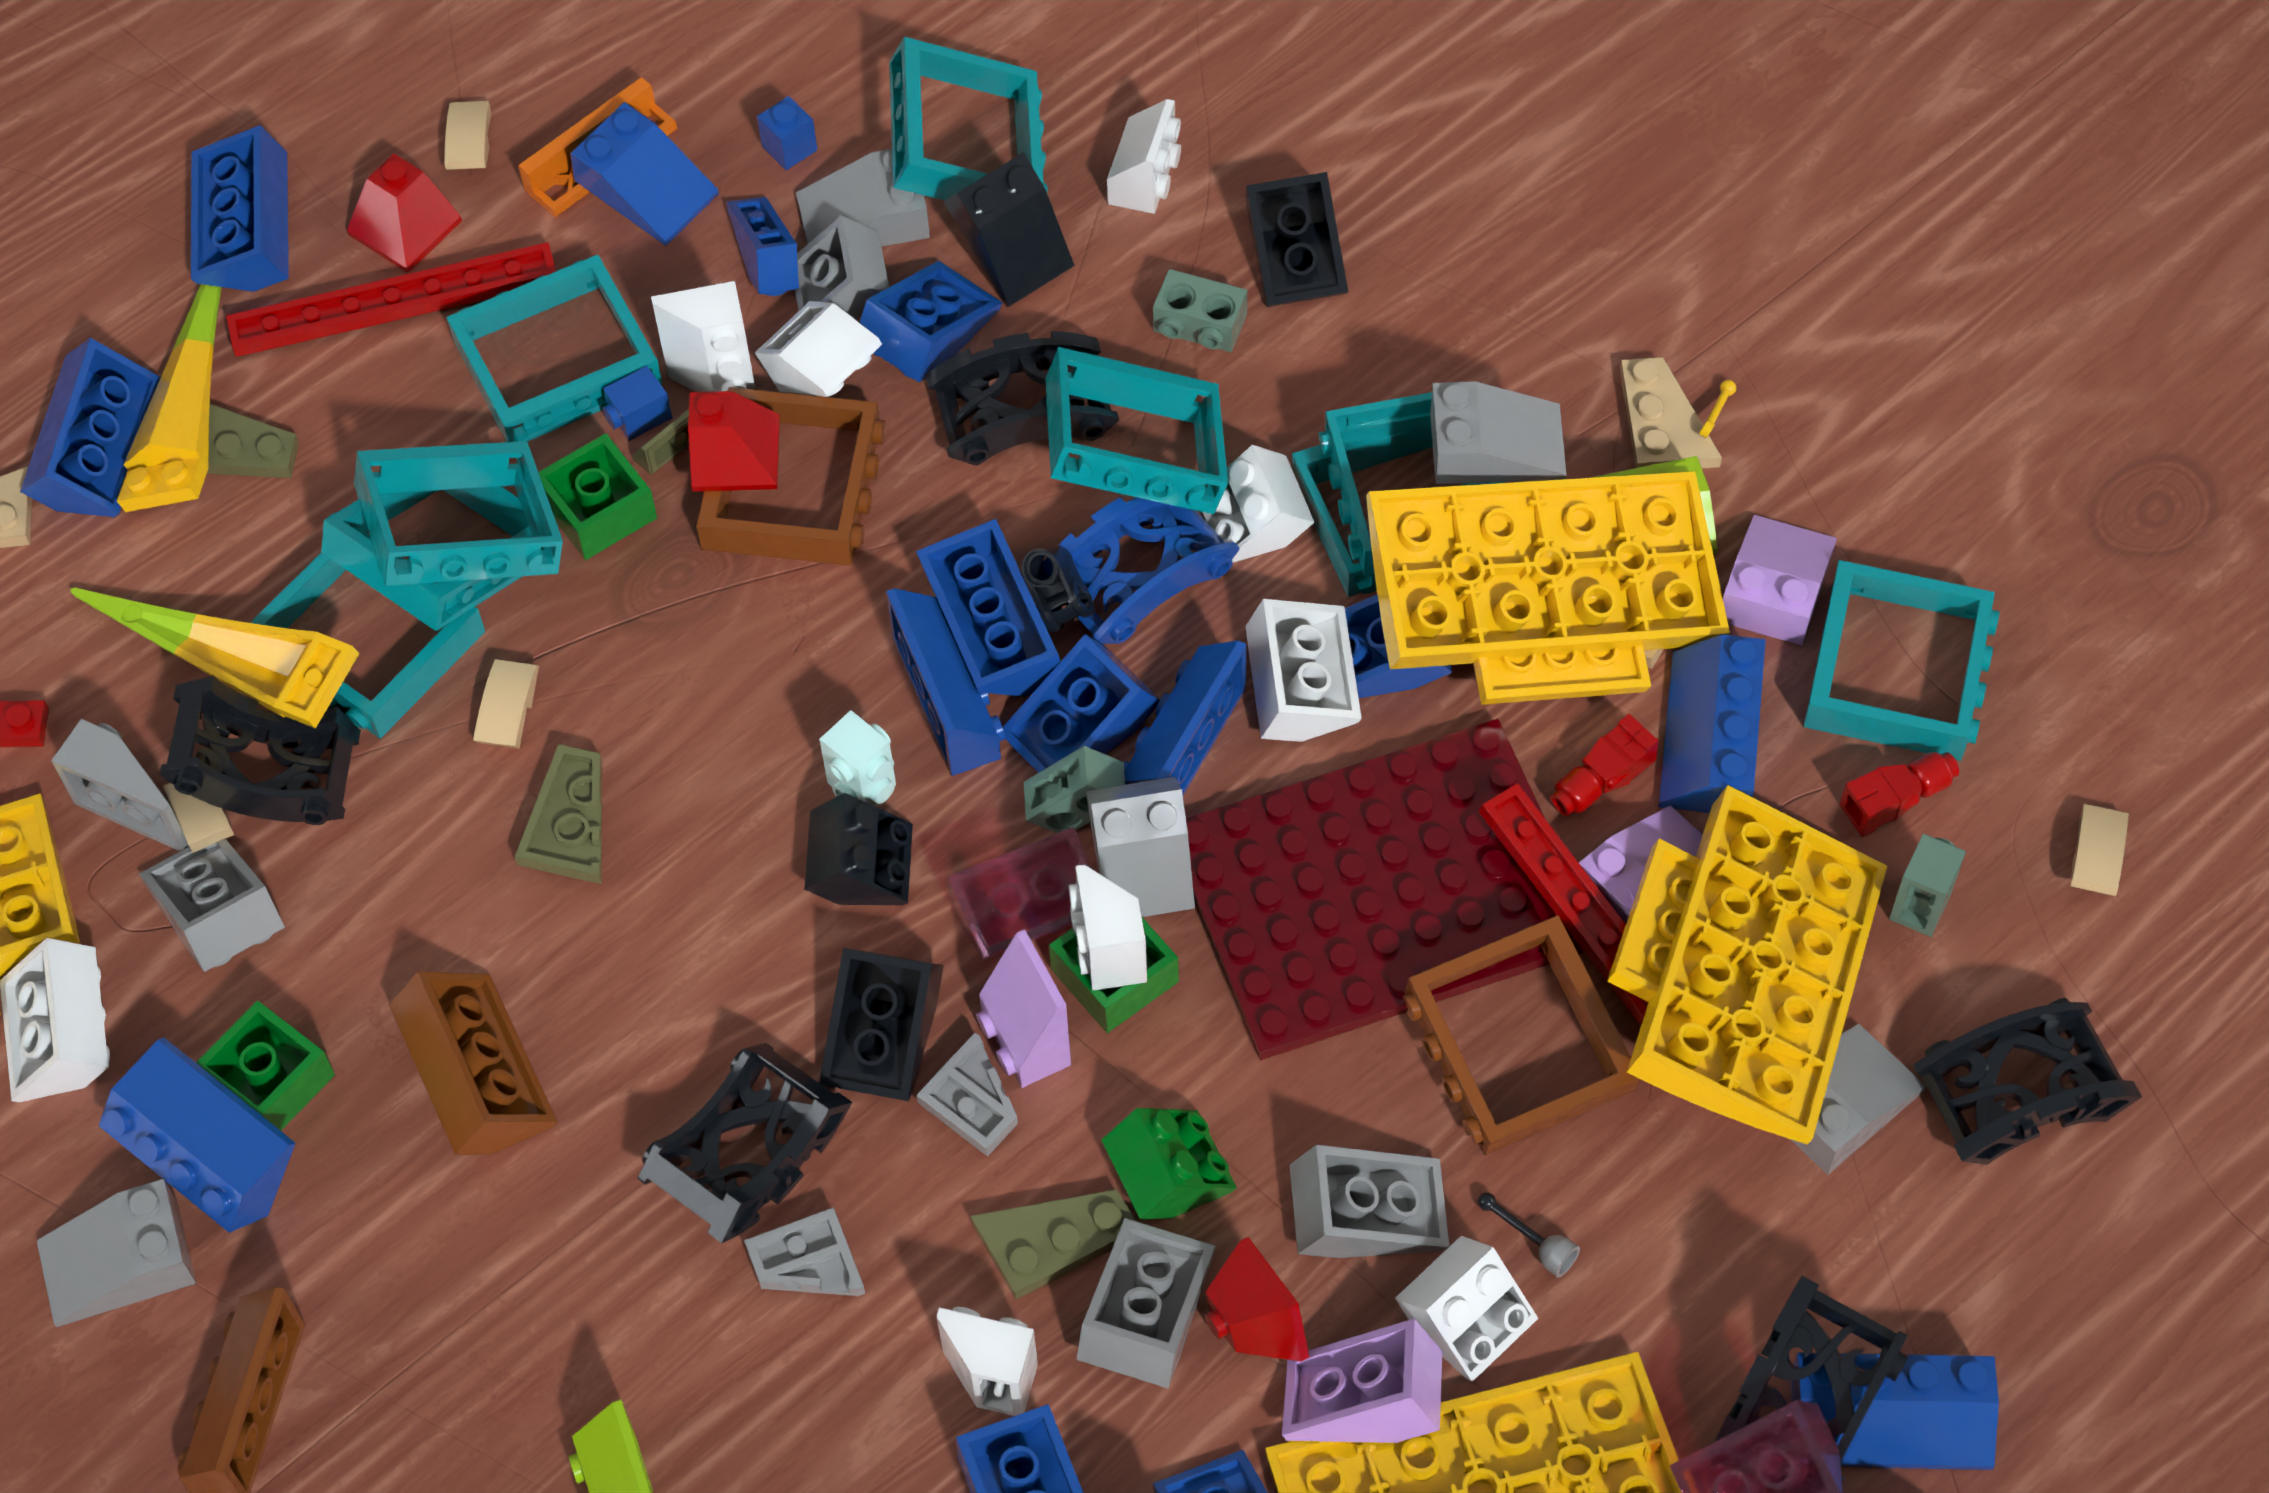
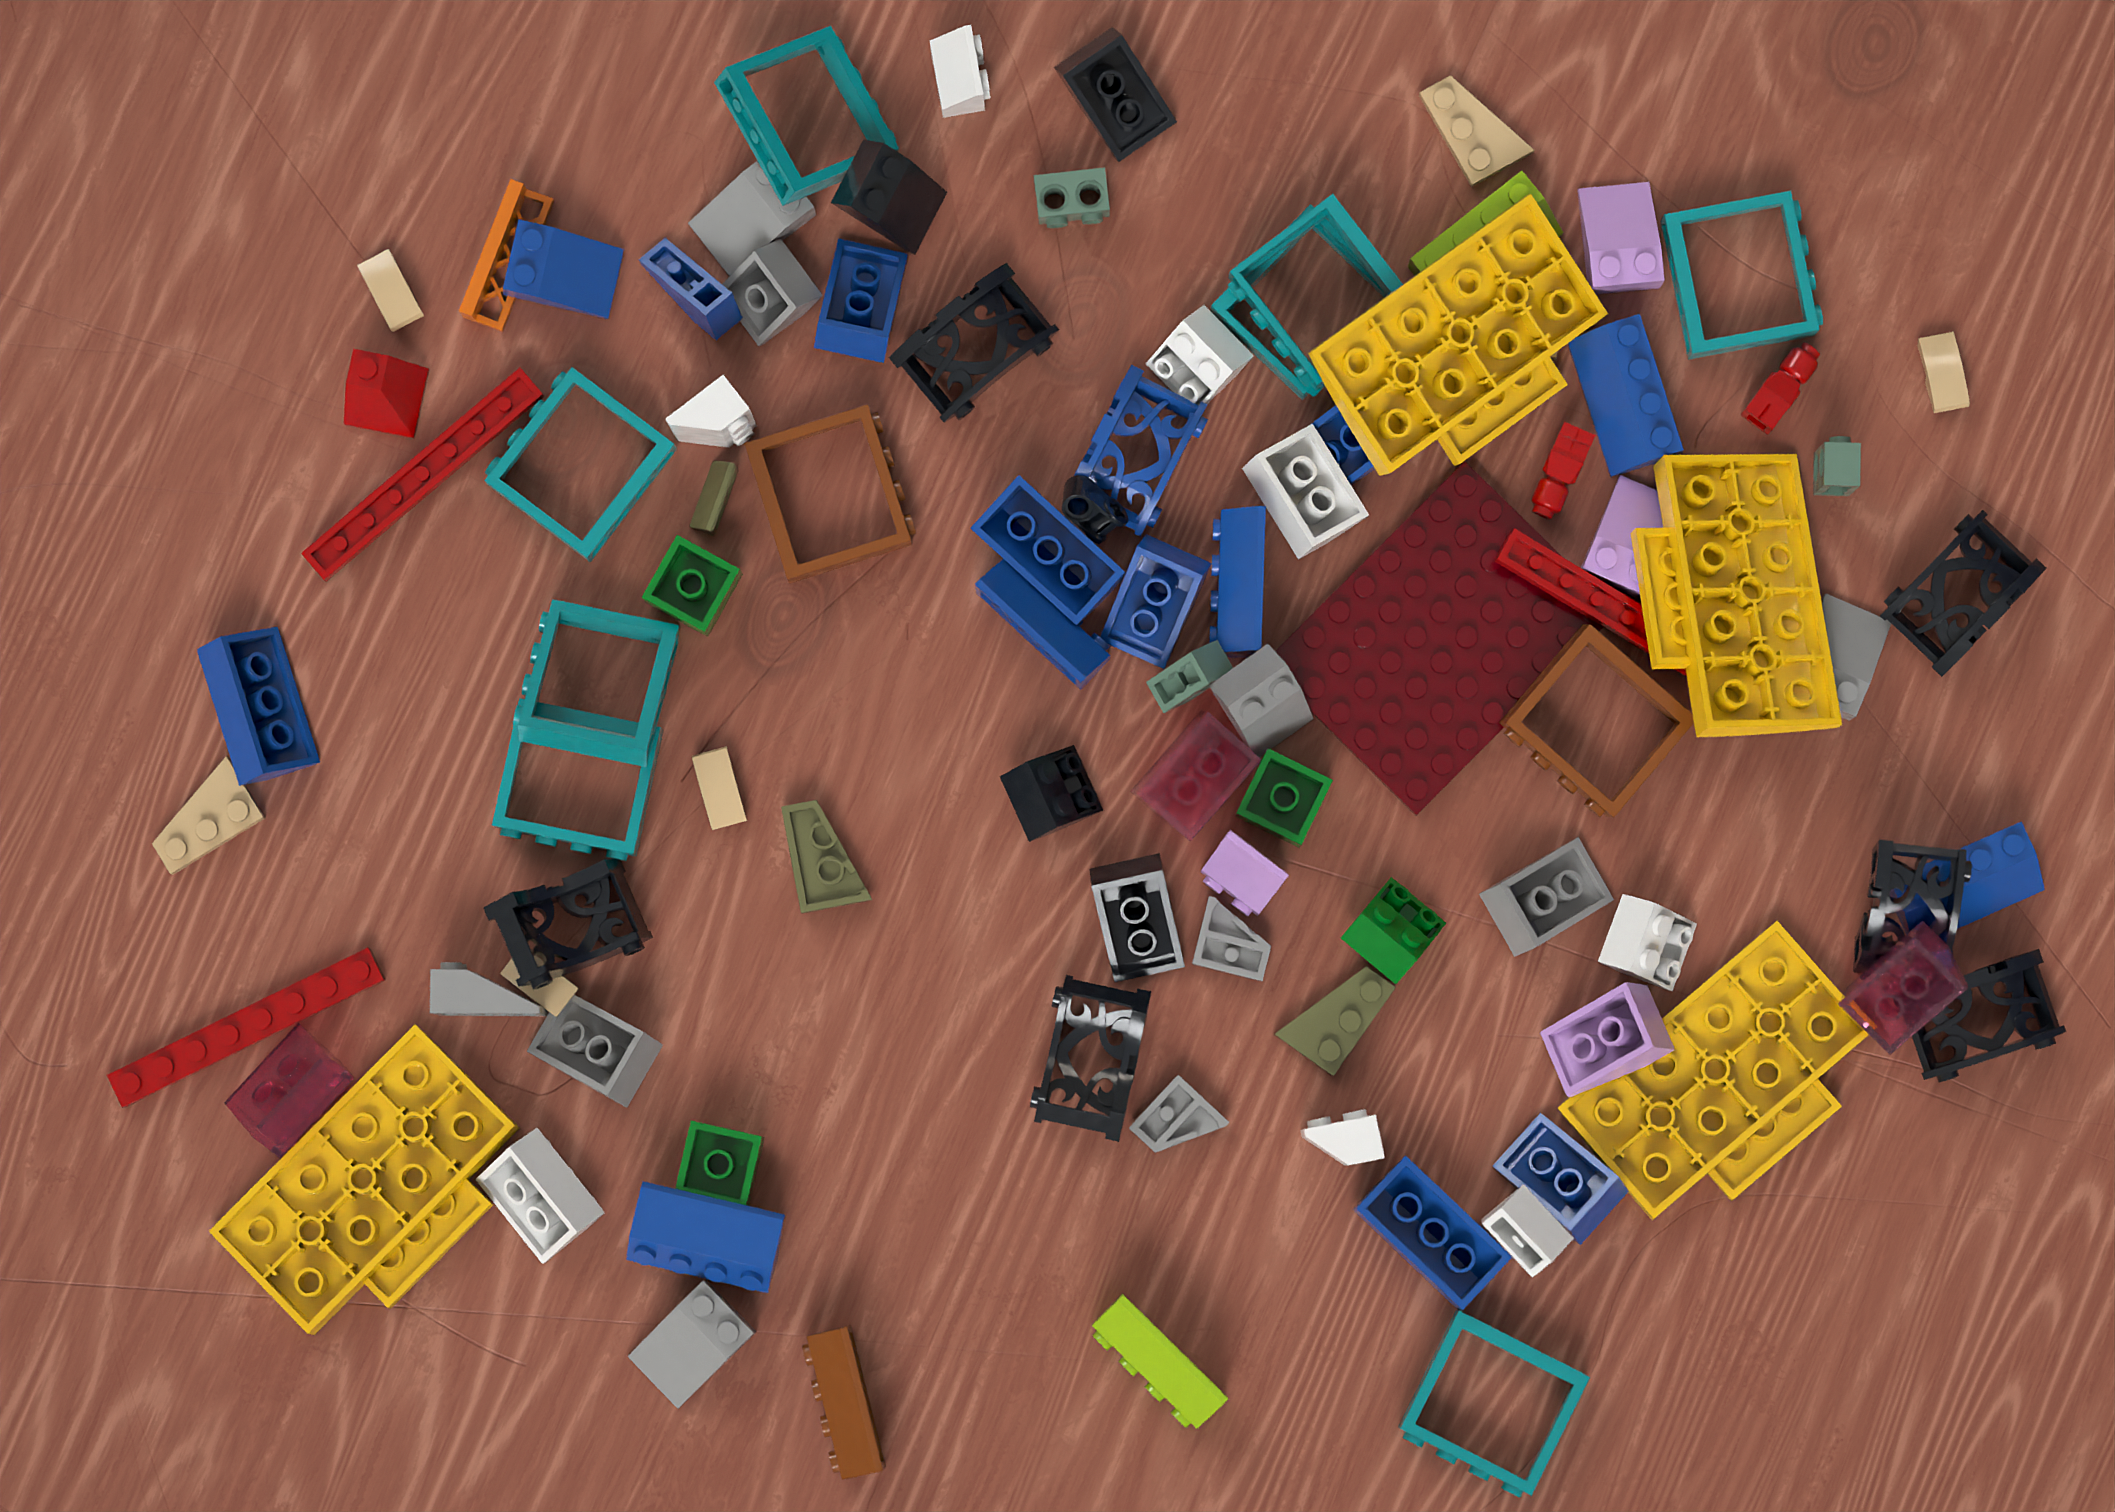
camera: 25 degrees left, 25 degrees up
yellow plate [70,587,360,728] -> none
yellow plate [117,284,222,512] -> none
blue slope [191,125,289,292] -> none
olive wing [207,404,299,478] -> none
teal window [354,441,563,586] -> none
dark orange slope [389,971,557,1155] -> none
blue brick [602,366,673,441] -> none
red slope [688,391,780,492] -> none
white slope [755,301,882,397] -> none
blue brick [757,96,818,170] -> none
light aqua brick [819,710,896,806] -> none
teal window [1046,347,1228,514] -> none
white slope [1068,865,1147,991] -> none
light grey slope [1077,1218,1215,1389] -> none
red slope [1205,1237,1310,1362] -> none
light grey slope [1430,381,1567,484] -> none
hinge [1477,1192,1580,1278] -> none
yellow hinge [1699,380,1736,438] -> none

